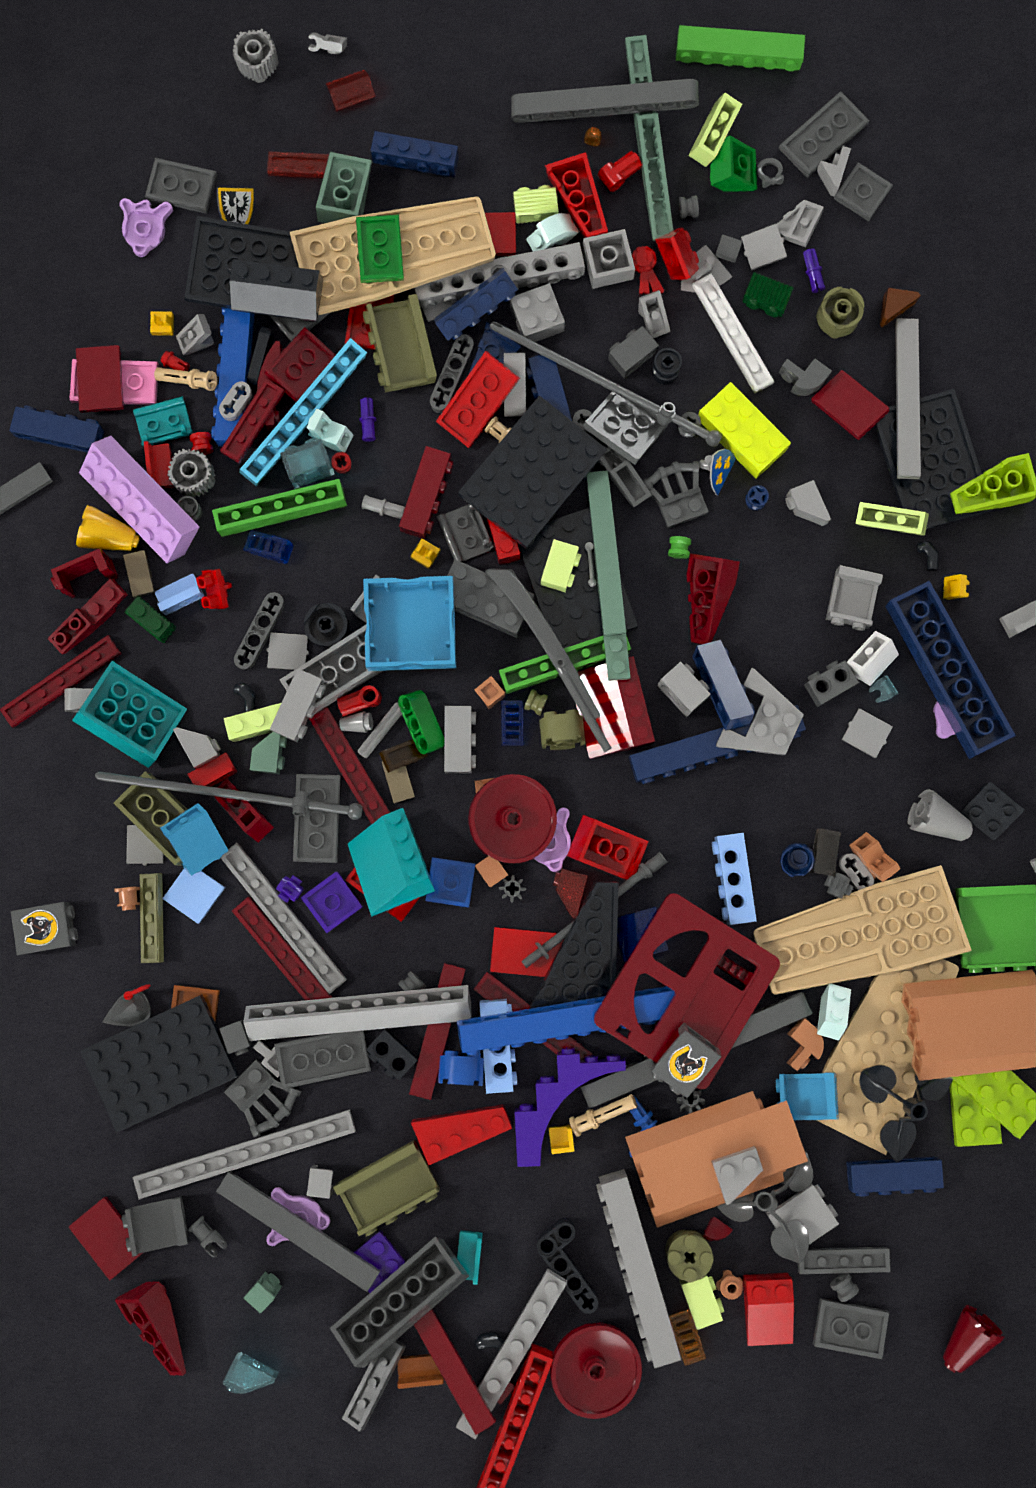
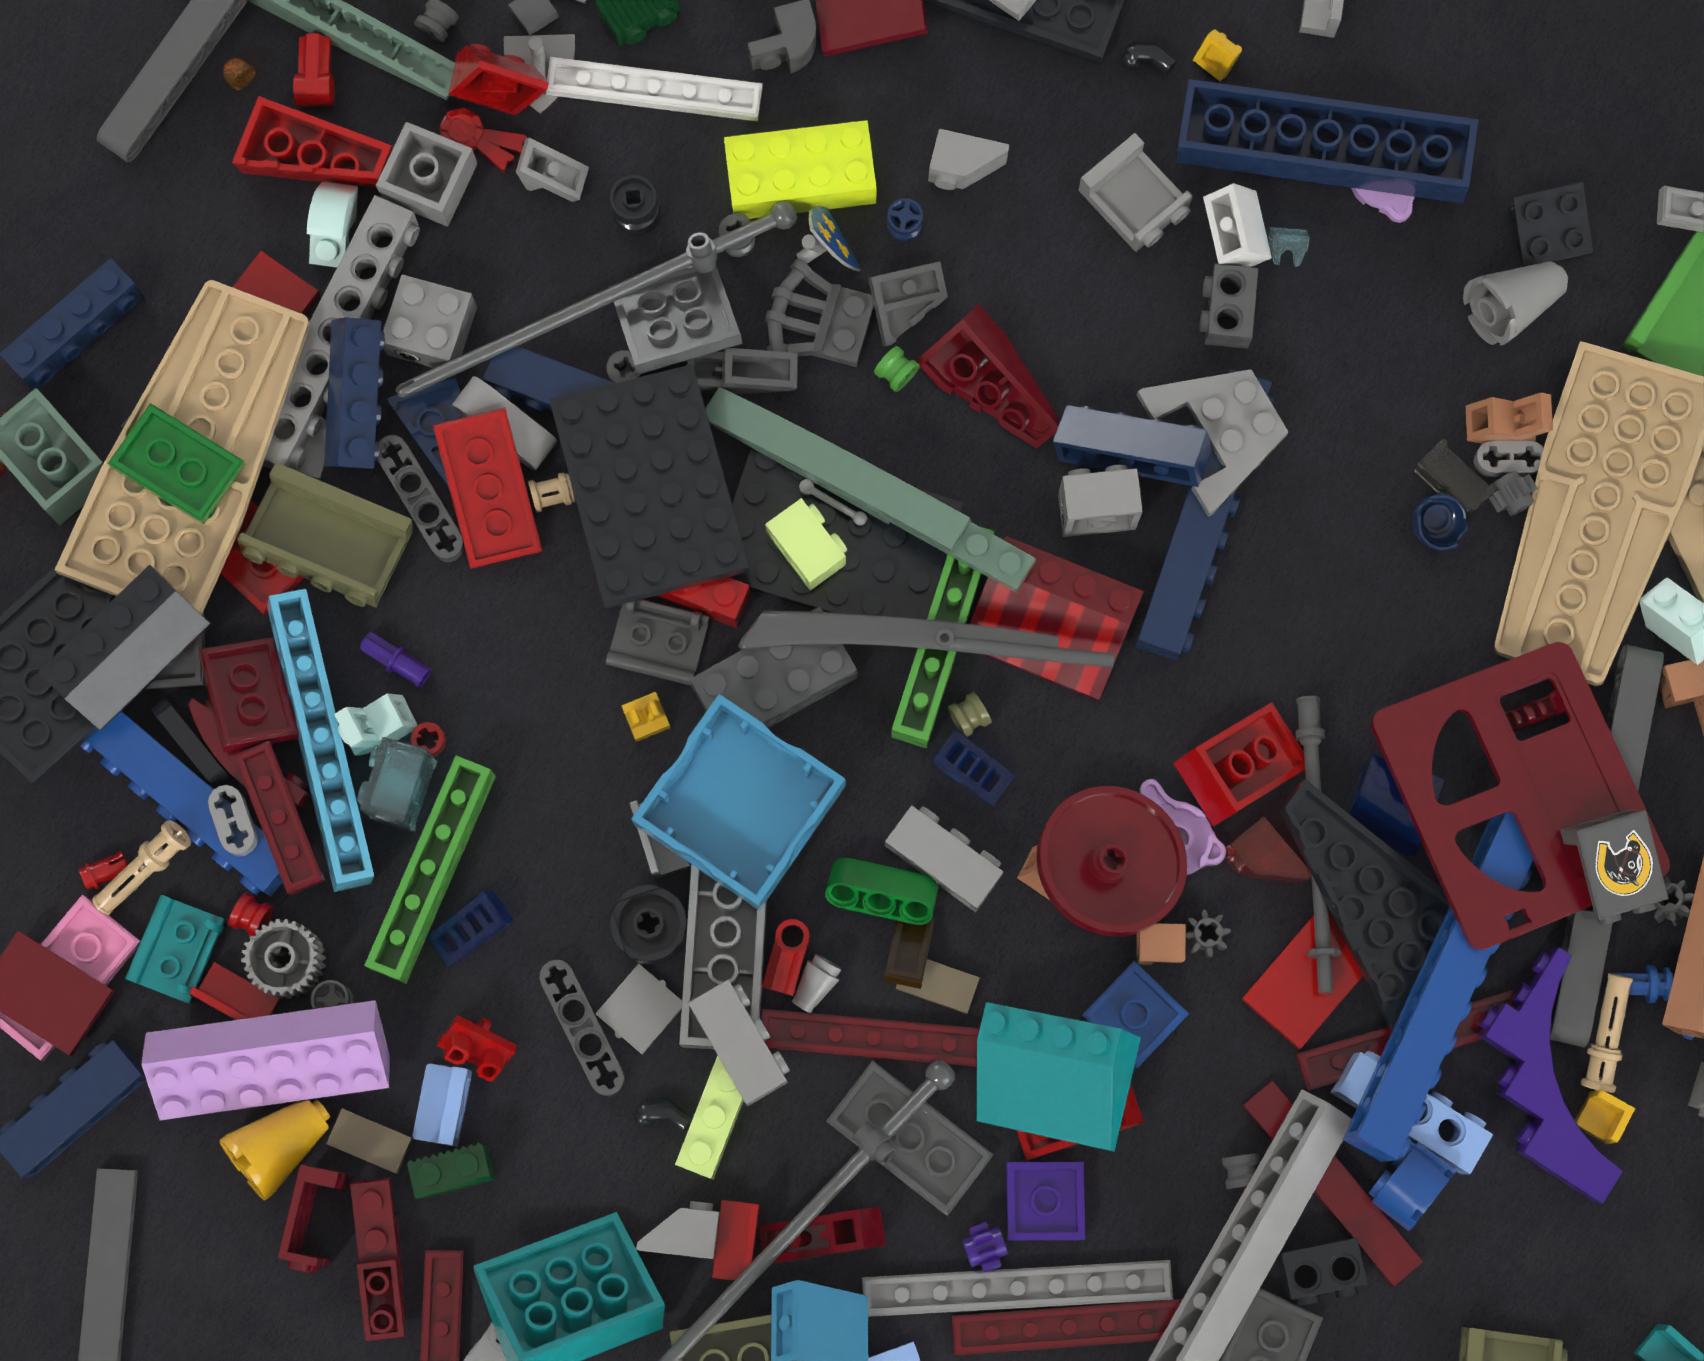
camera: 55 degrees left, 5 degrees down
yellow tile [150,312,174,335] -> none
light grey slope [176,314,214,355] -> none
sand green slope [250,732,287,774] -> none
light grey axle [358,702,402,758] -> none
light grey axle [362,495,405,519] -> none
dark red brick [399,446,454,539] -> none
red wedge [411,1104,512,1165] -> none
nougat panel [474,676,506,709] -> none
yellowish green brick [513,185,558,224] -> none
olive brick [539,710,586,750] -> none
dark grey brick [608,326,659,379] -> none
light blue brick [712,833,757,925] -> none
light grey piece [842,708,893,758] -> none
yellowish green brick [856,502,929,536] -> none
none -> dark grey wing [868,261,948,346]

